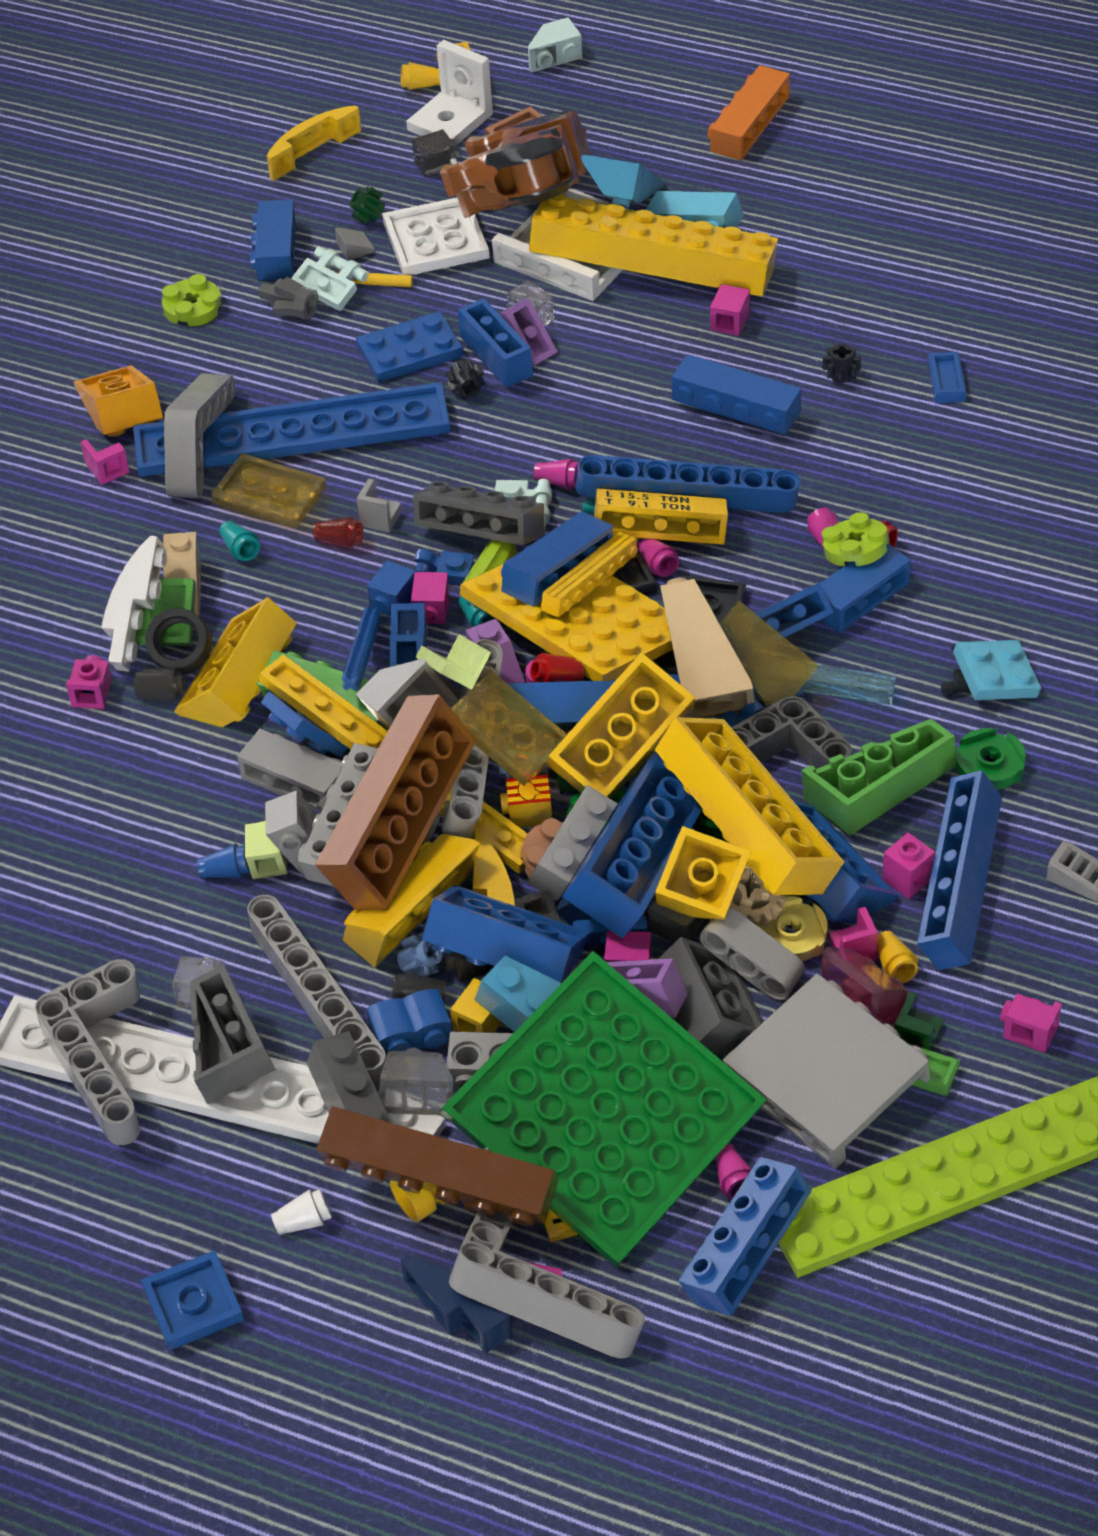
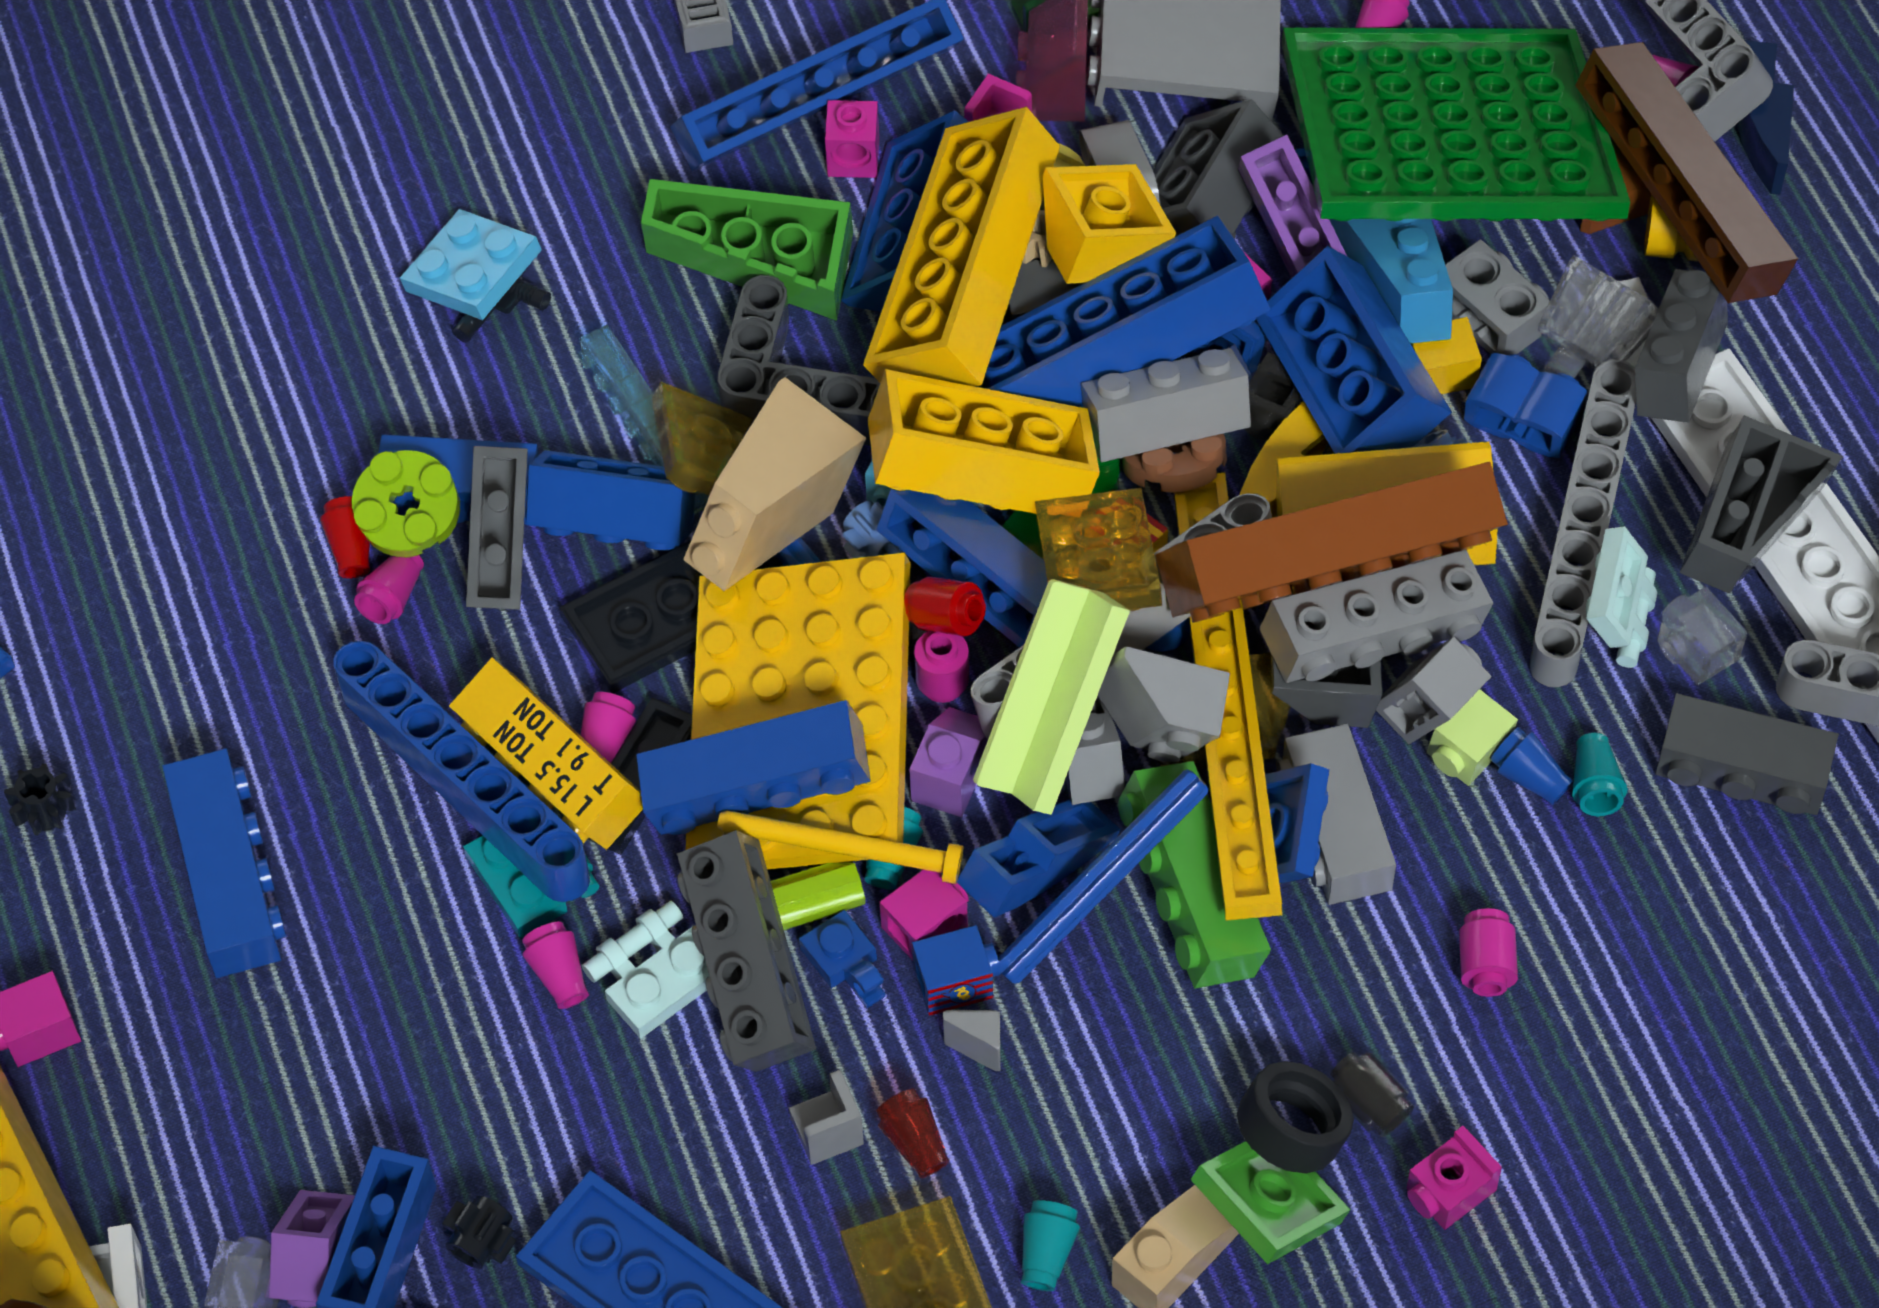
camera: 135 degrees left, 10 degrees up
white slope [101,536,167,671] -> none
yellow slope [174,597,297,727] -> none
white cone [271,1189,332,1235] -> none
clear smoke cone [392,971,446,1003] -> none
yellow piece [541,531,638,617] -> none
yellow cone [877,931,918,984] -> none
green plate [955,728,1026,789] -> none
none -> dark grey brick [466,446,528,610]
none -> yellow bar [717,810,963,884]
none -> light grey slope [943,1010,1001,1071]
none -> dark pink brick [1459,908,1518,997]
none -> teal cone [1572,733,1628,816]
none -> light aqua plate [1586,526,1658,668]
none -> dark grey brick [1655,693,1839,815]

